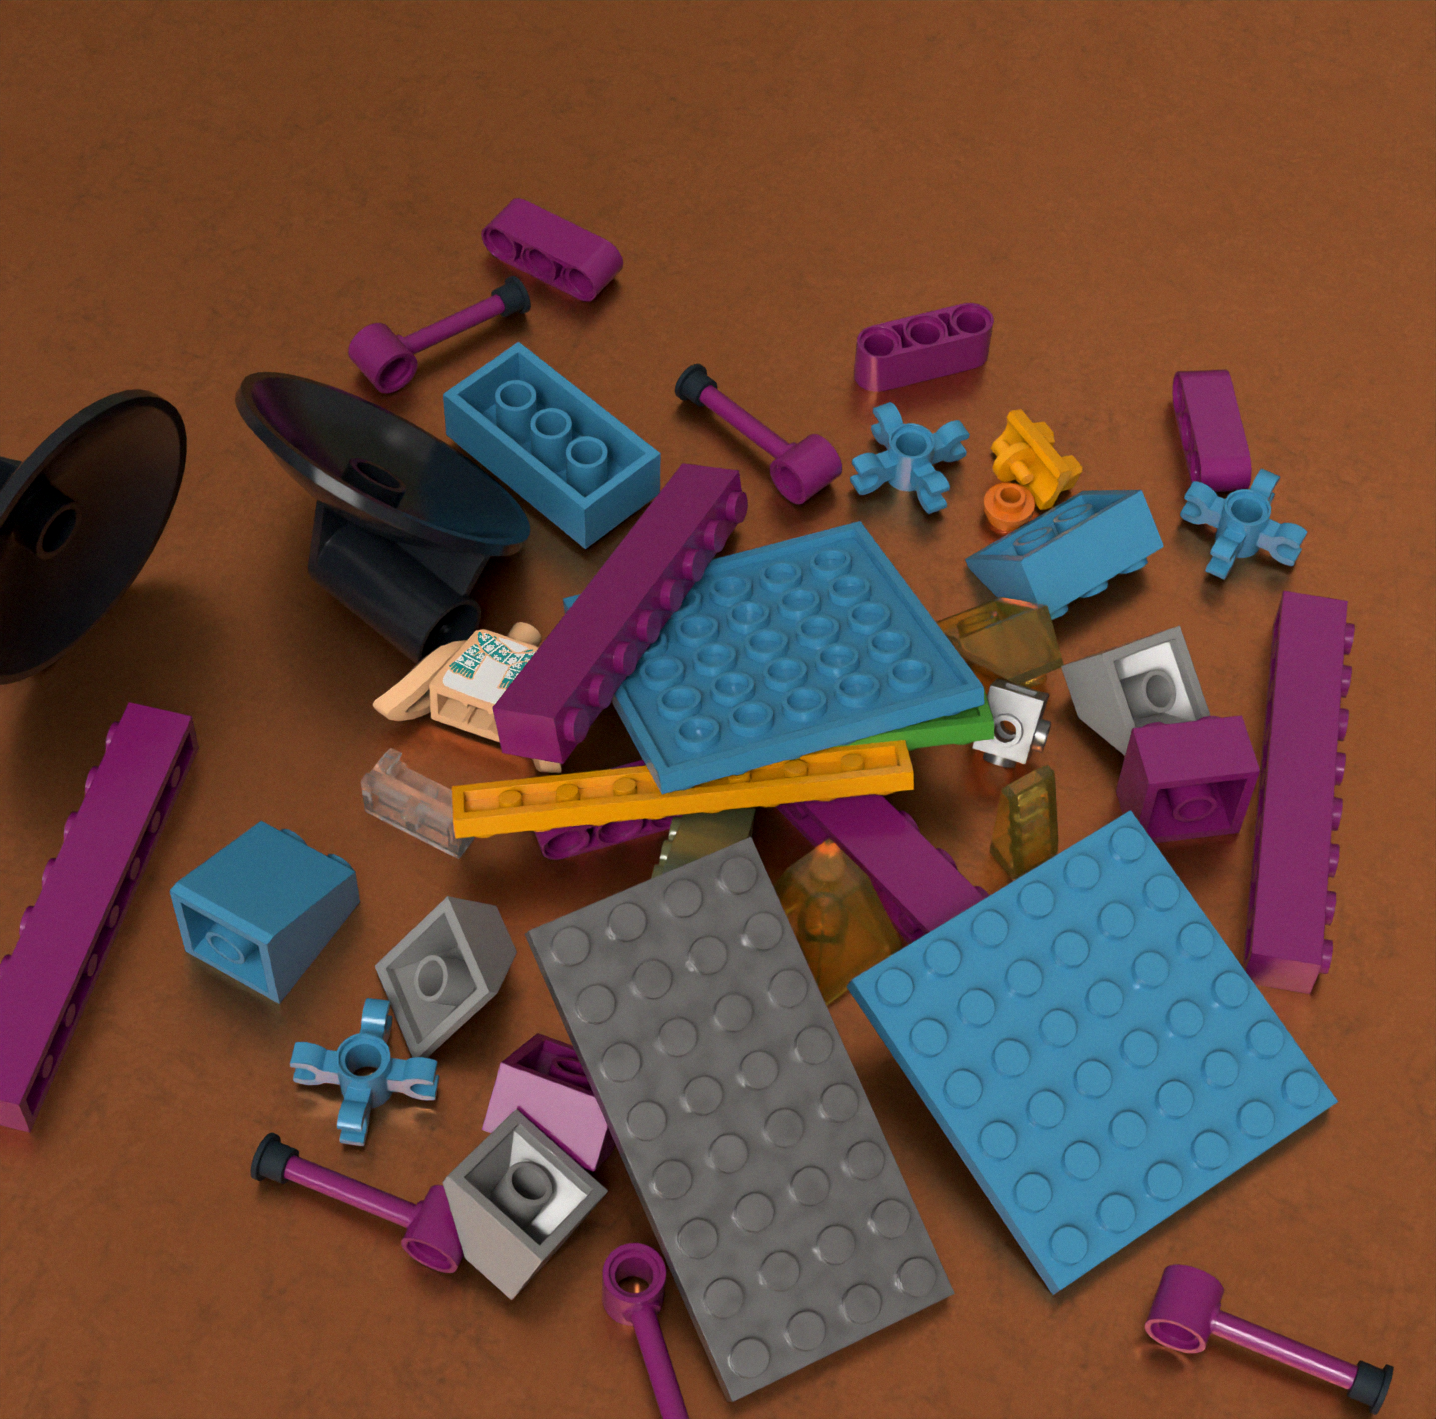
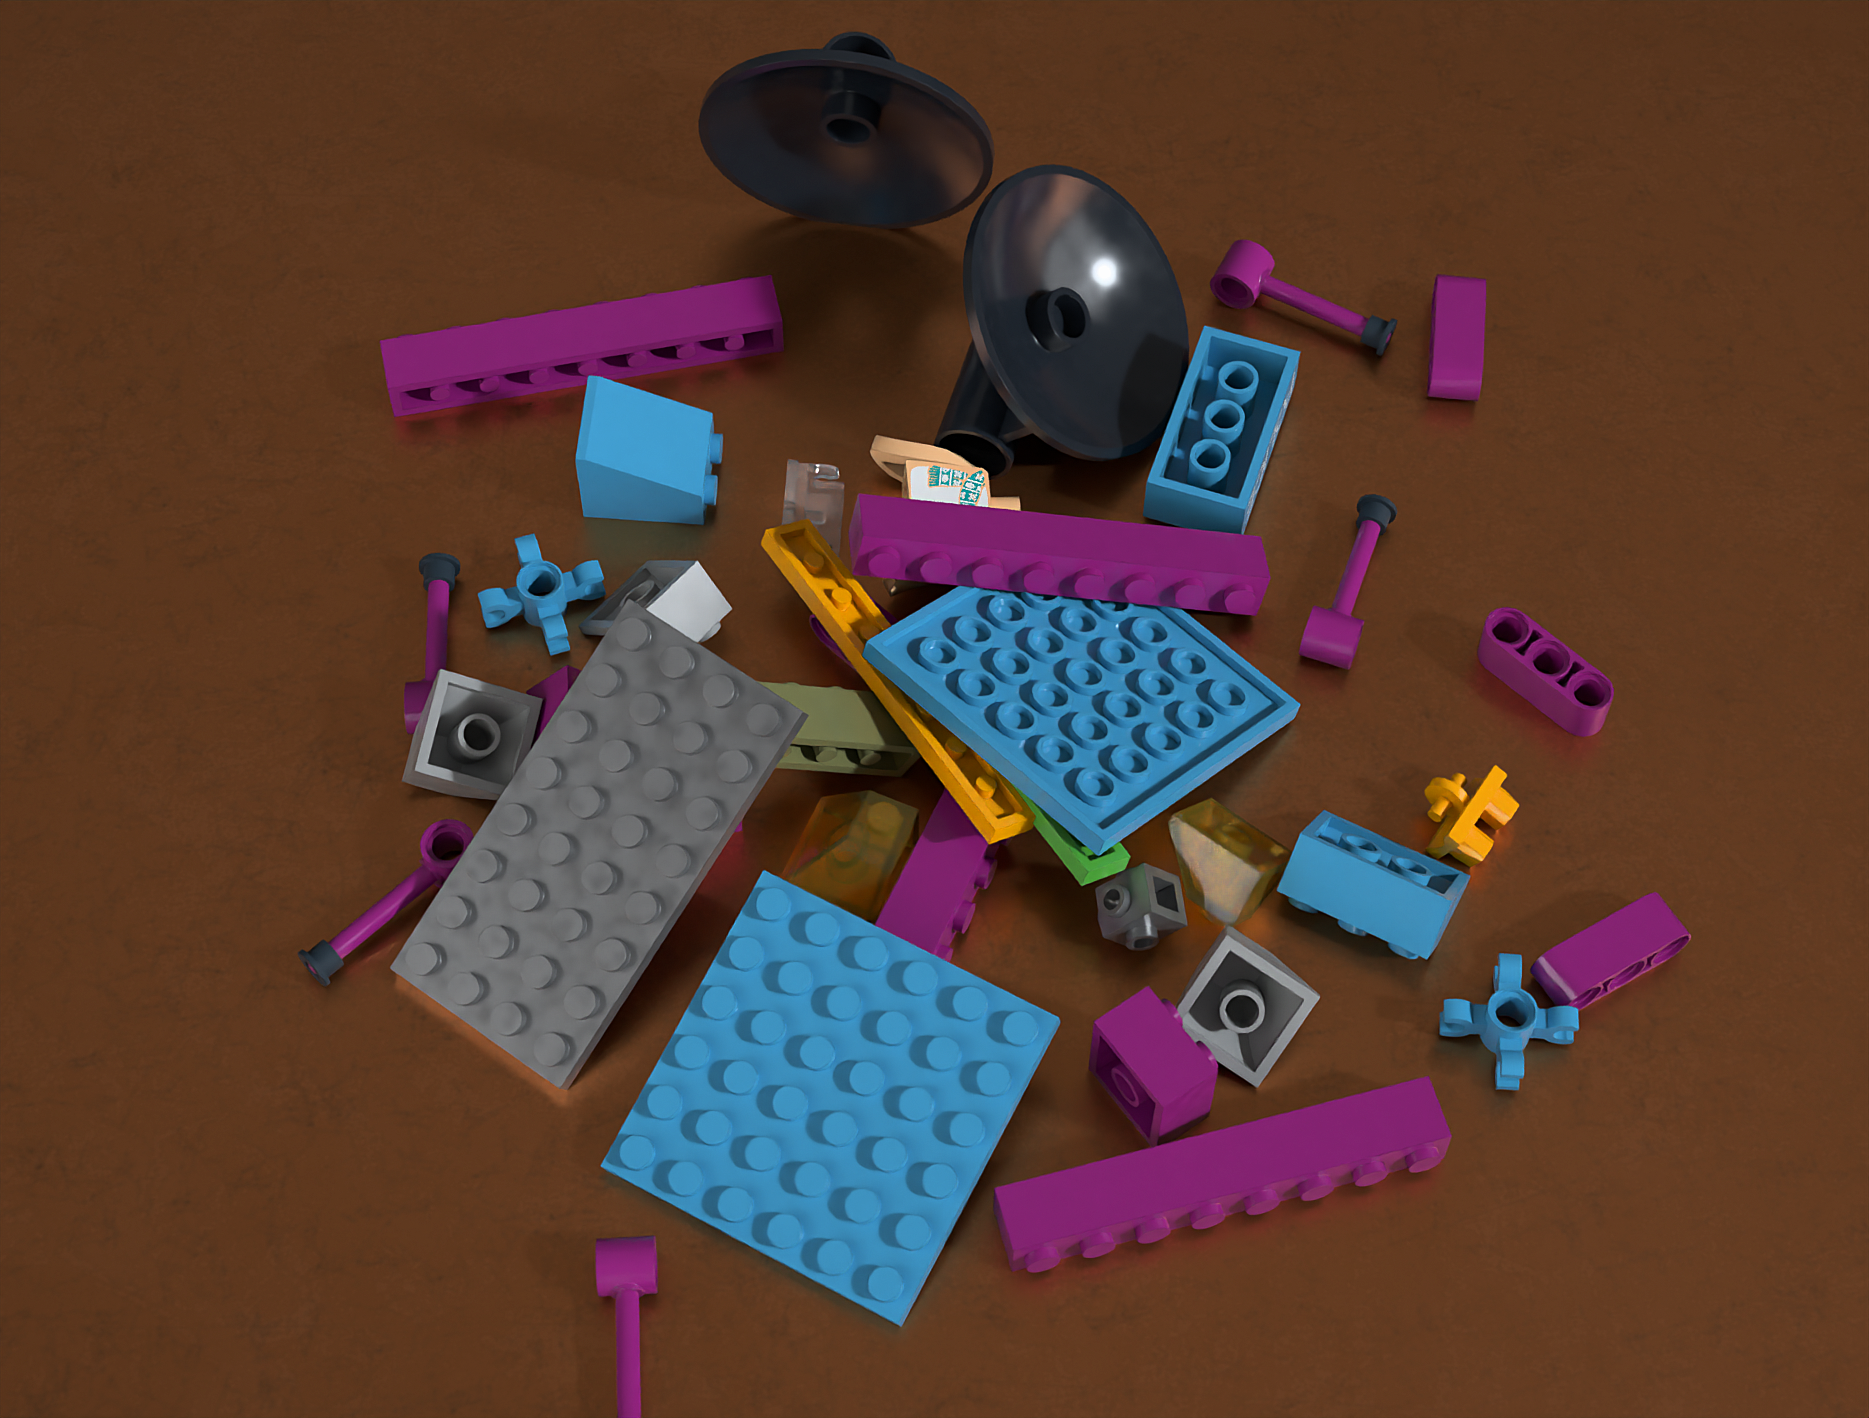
camera: 65 degrees right, 5 degrees up
dark azure pin [850,402,970,514] -> none
orange plate [983,482,1035,531] -> none
clear yellow slope [989,765,1058,880] -> none

